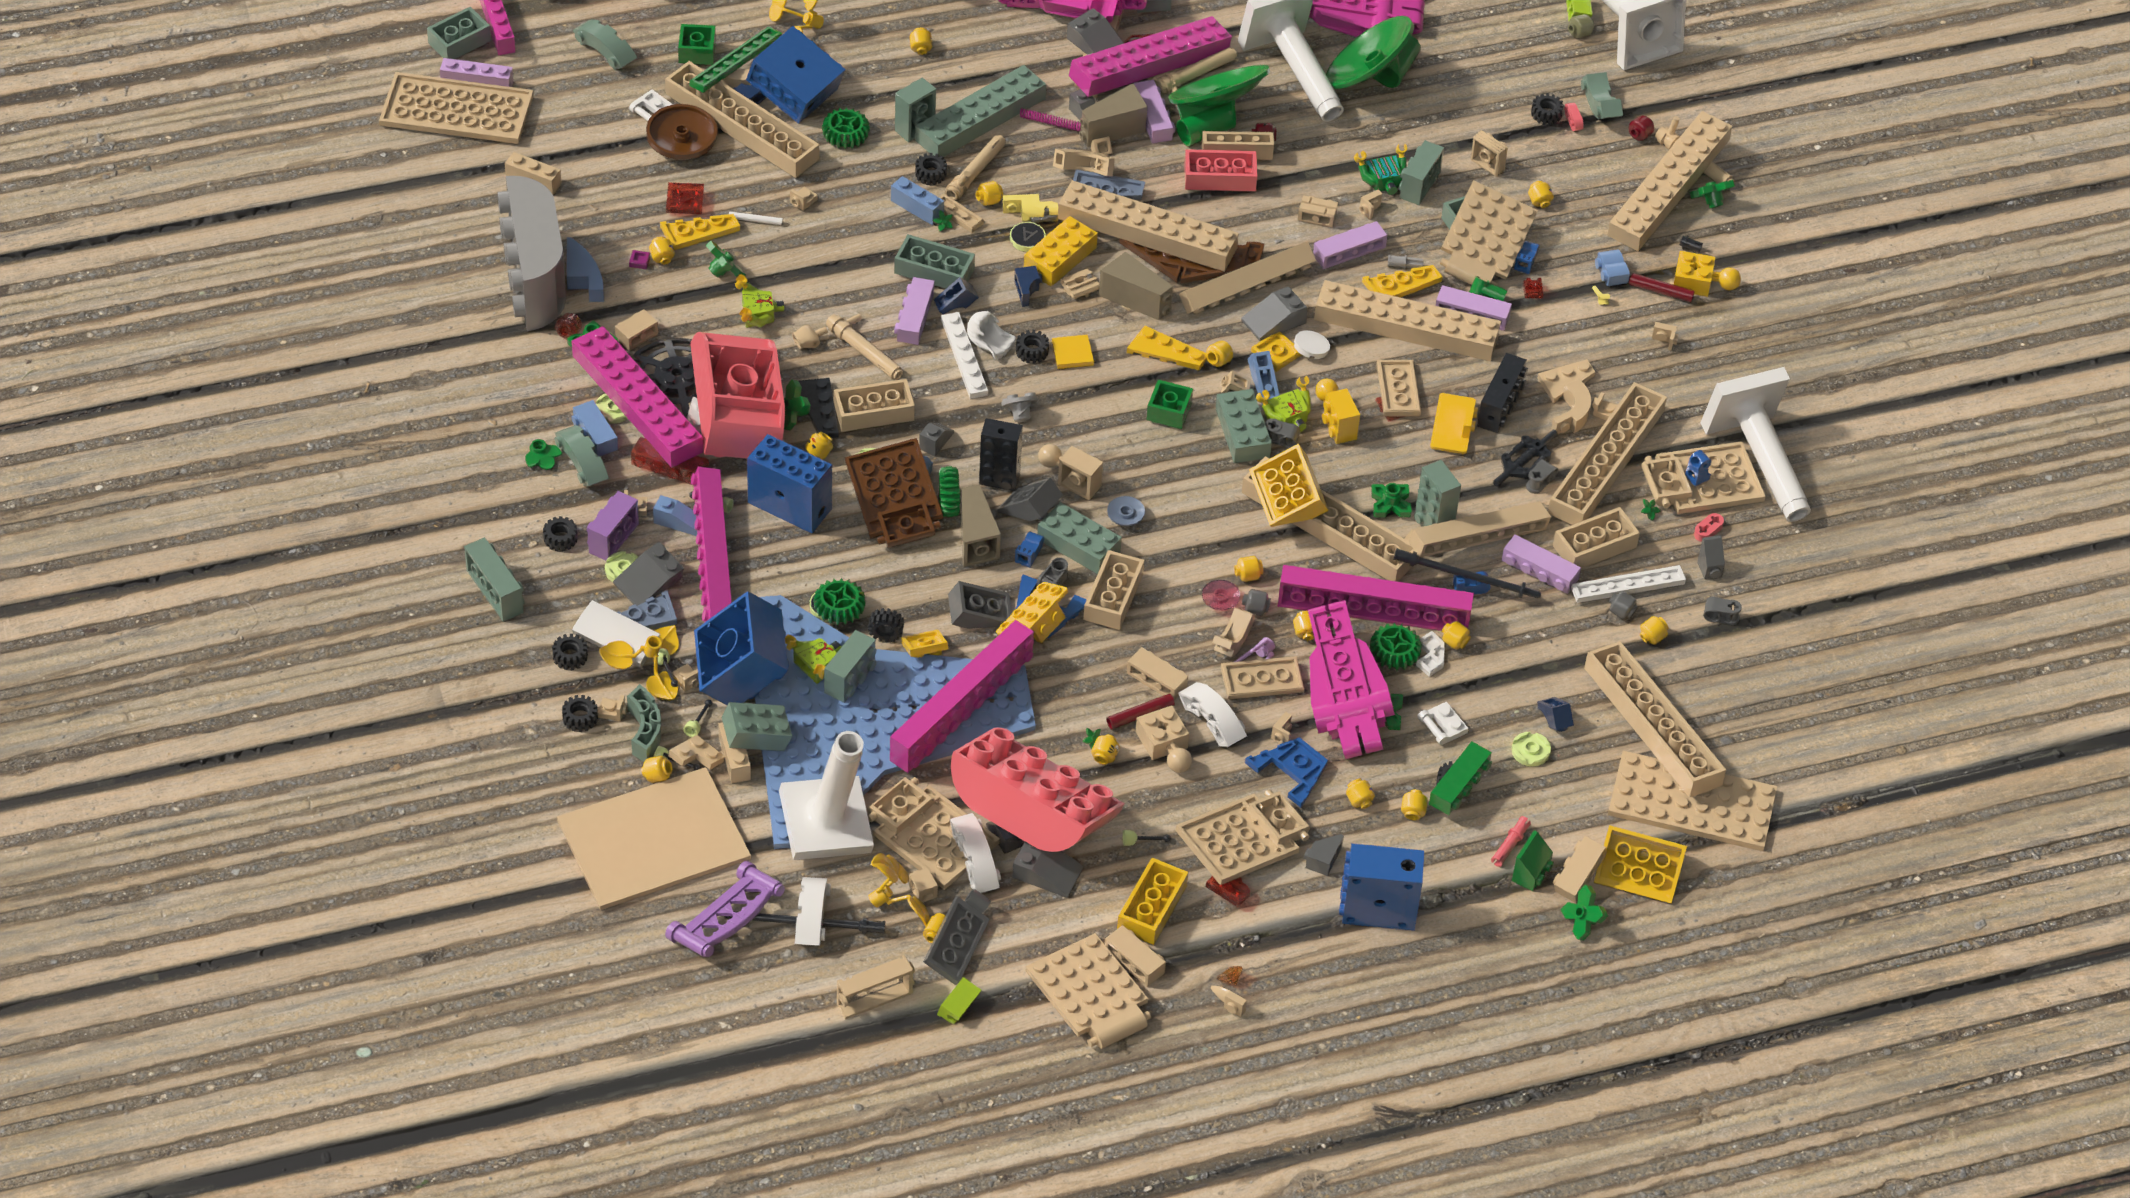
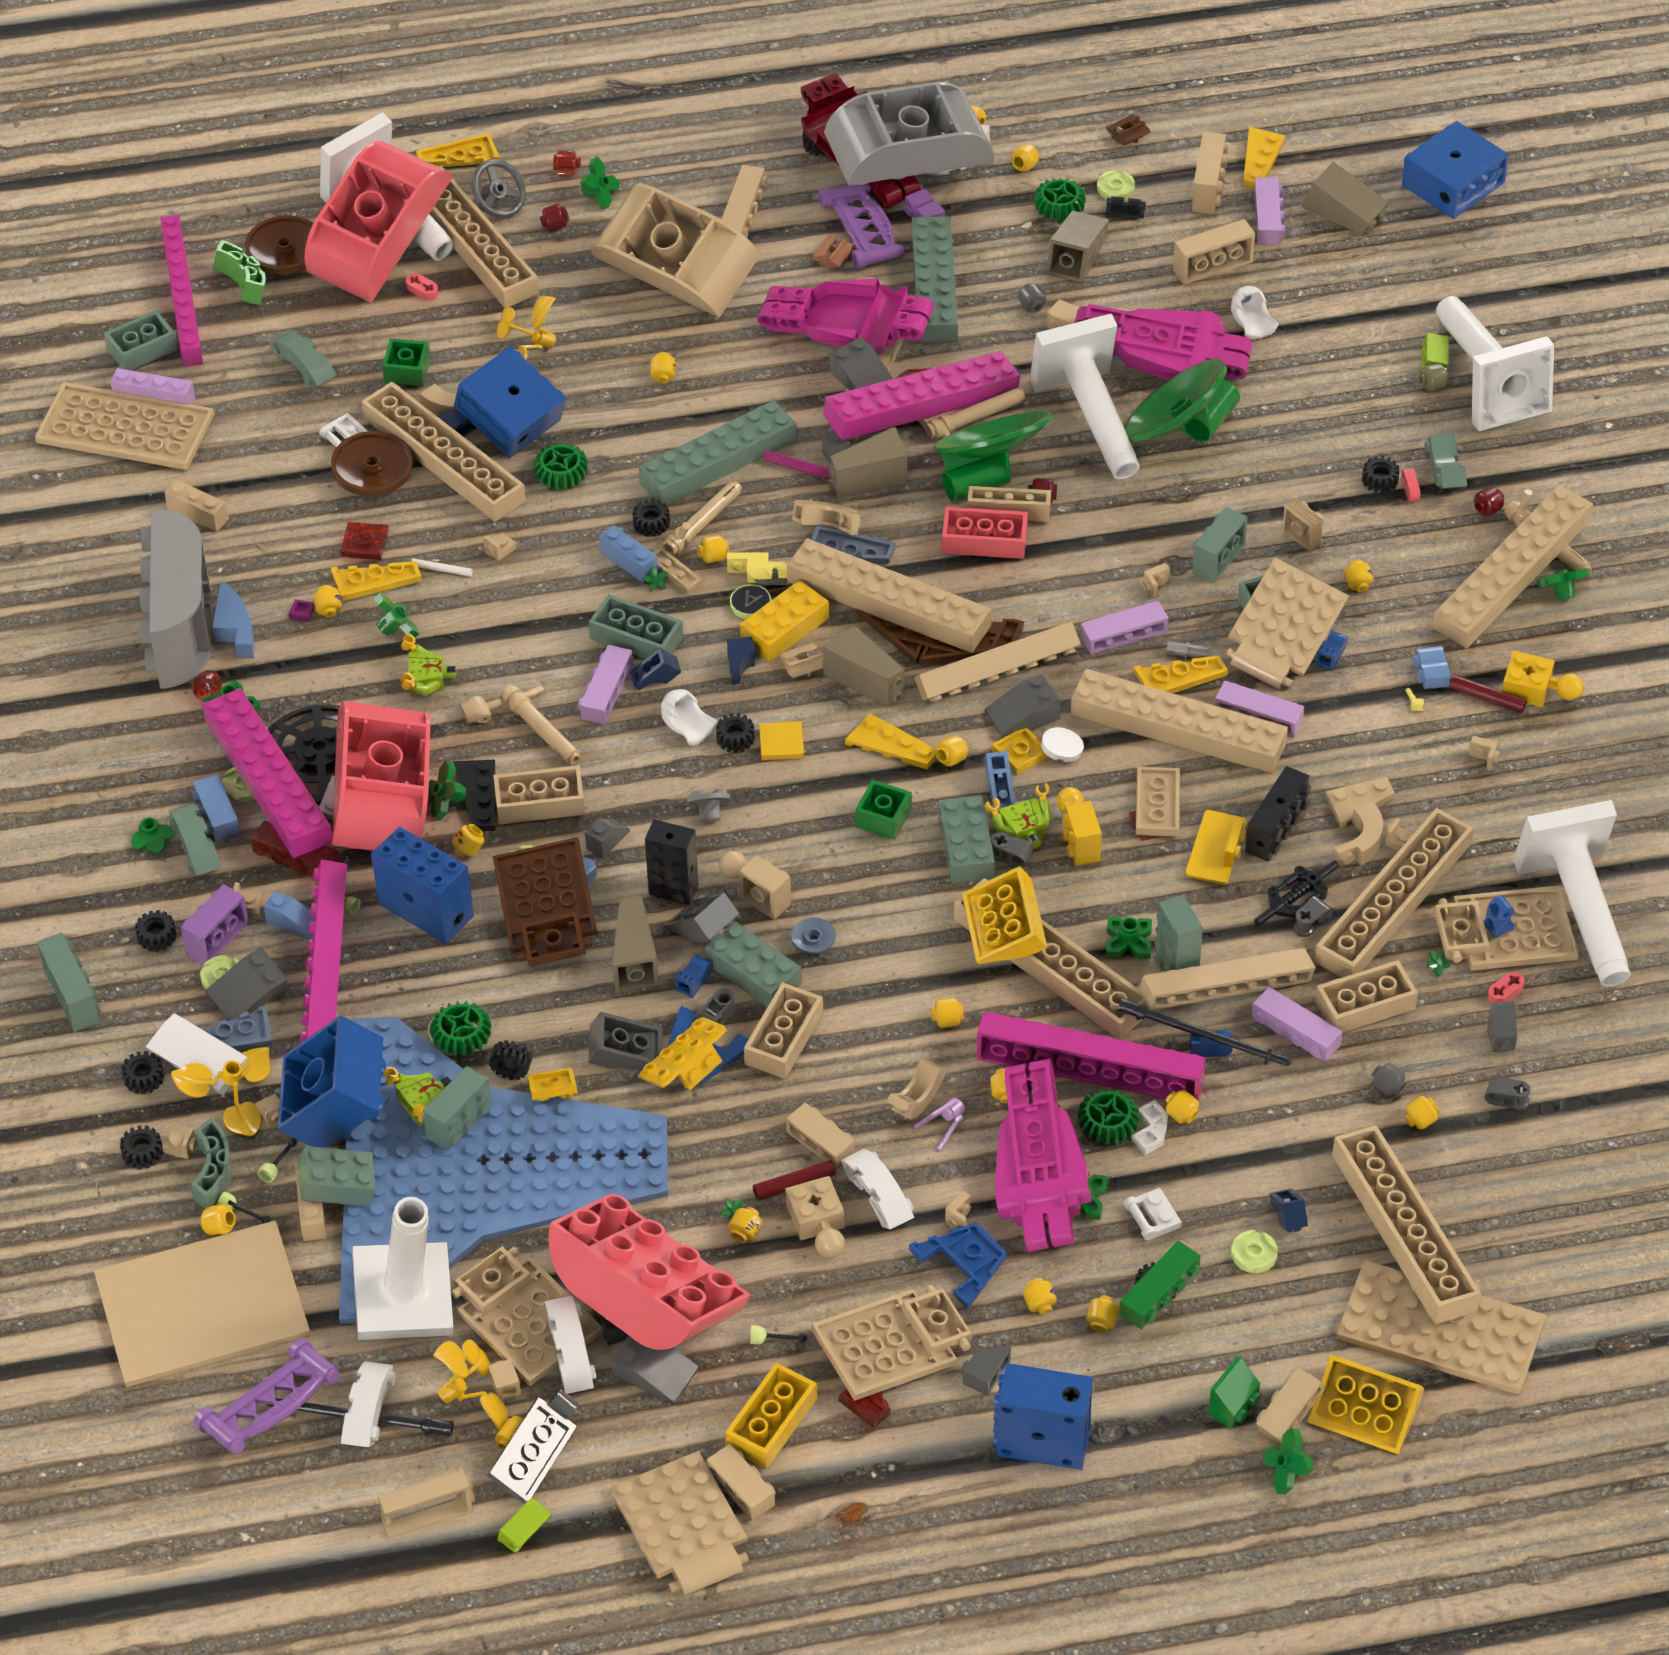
camera: 10 degrees right, 0 degrees up
tan brick [615,309,658,351] -> none
hinge [658,648,679,687] -> none
tan plate [668,735,725,770] -> none
green tile [689,26,783,93] -> none
dark pink brick [890,620,1034,773] -> none
sand green brick [895,77,936,142] -> none
green gear [939,466,960,517] -> none
white plate [941,312,988,399] -> none
tan slope [1091,136,1113,155] -> none
lavender brick [1134,80,1175,143] -> none
clear pink dish [1202,580,1240,611] -> none
tan plate [1211,986,1247,1017] -> none
tan bracket [1221,370,1251,393] -> none
tan tile [1221,656,1304,699] -> none
dark grey head [1242,589,1271,616] -> none
tan brick [1298,195,1338,228] -> none
green torso [1354,144,1407,195] -> none
green piece [1469,276,1508,301] -> none
coral pin [1491,816,1531,867] -> none
clear red tile [1523,278,1543,298] -> none
white plate [1571,565,1686,603] -> none
black pin [1679,235,1703,253] -> none

